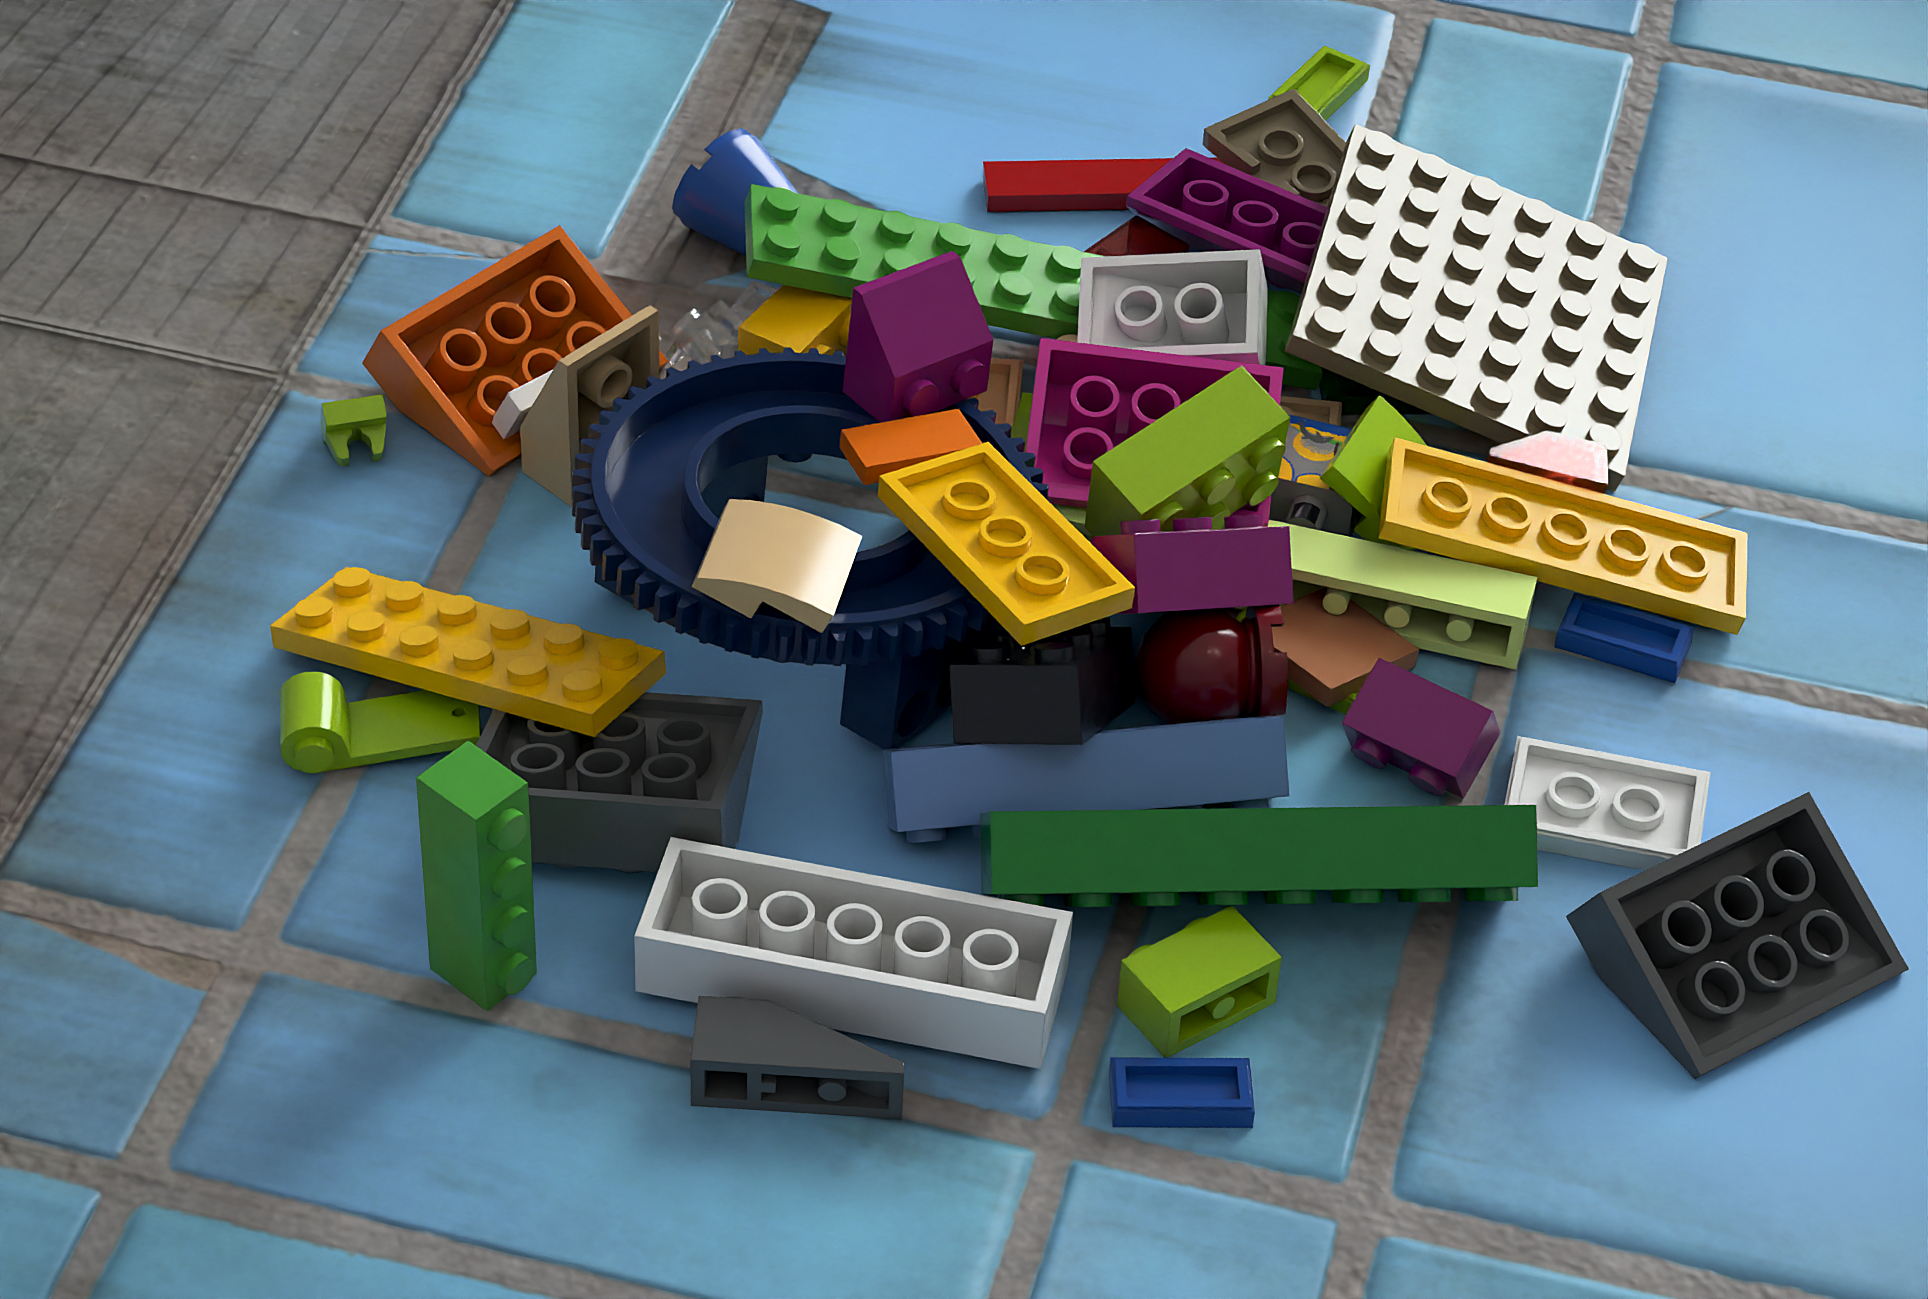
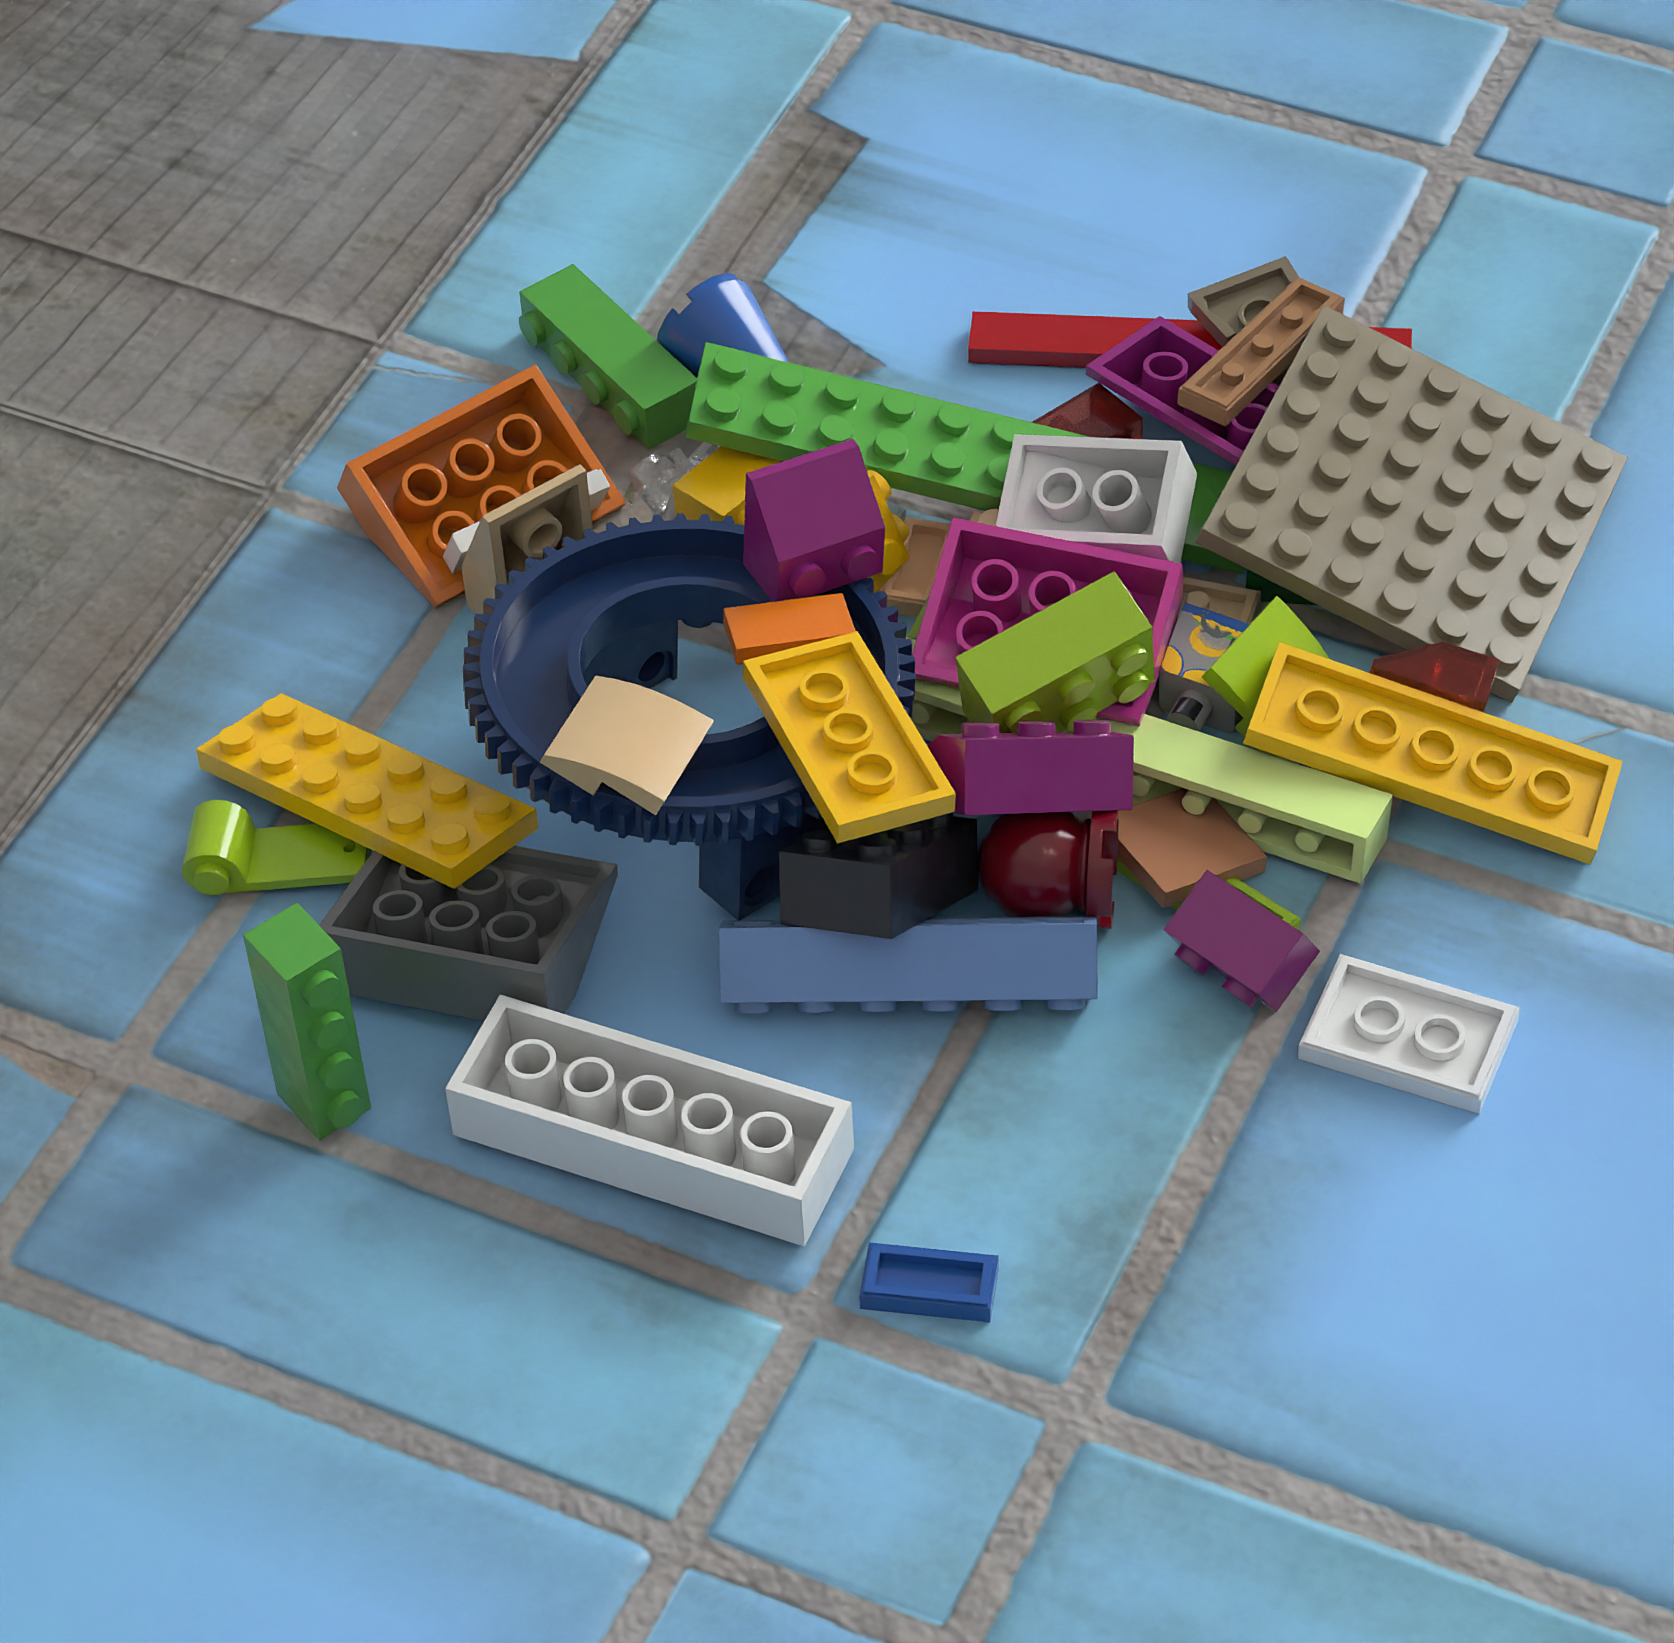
camera: 15 degrees right, 5 degrees up
lime tile [320,394,387,466] -> none
dark grey slope [690,996,905,1119] -> none
green brick [980,805,1538,907] -> none
lime brick [1117,905,1282,1058] -> none
lime tile [1268,46,1370,121] -> none
blue tile [1554,592,1695,683] -> none
dark grey slope [1566,792,1909,1079] -> none
none -> bright green brick [519,264,697,450]
none -> medium nougat tile [1177,277,1345,427]

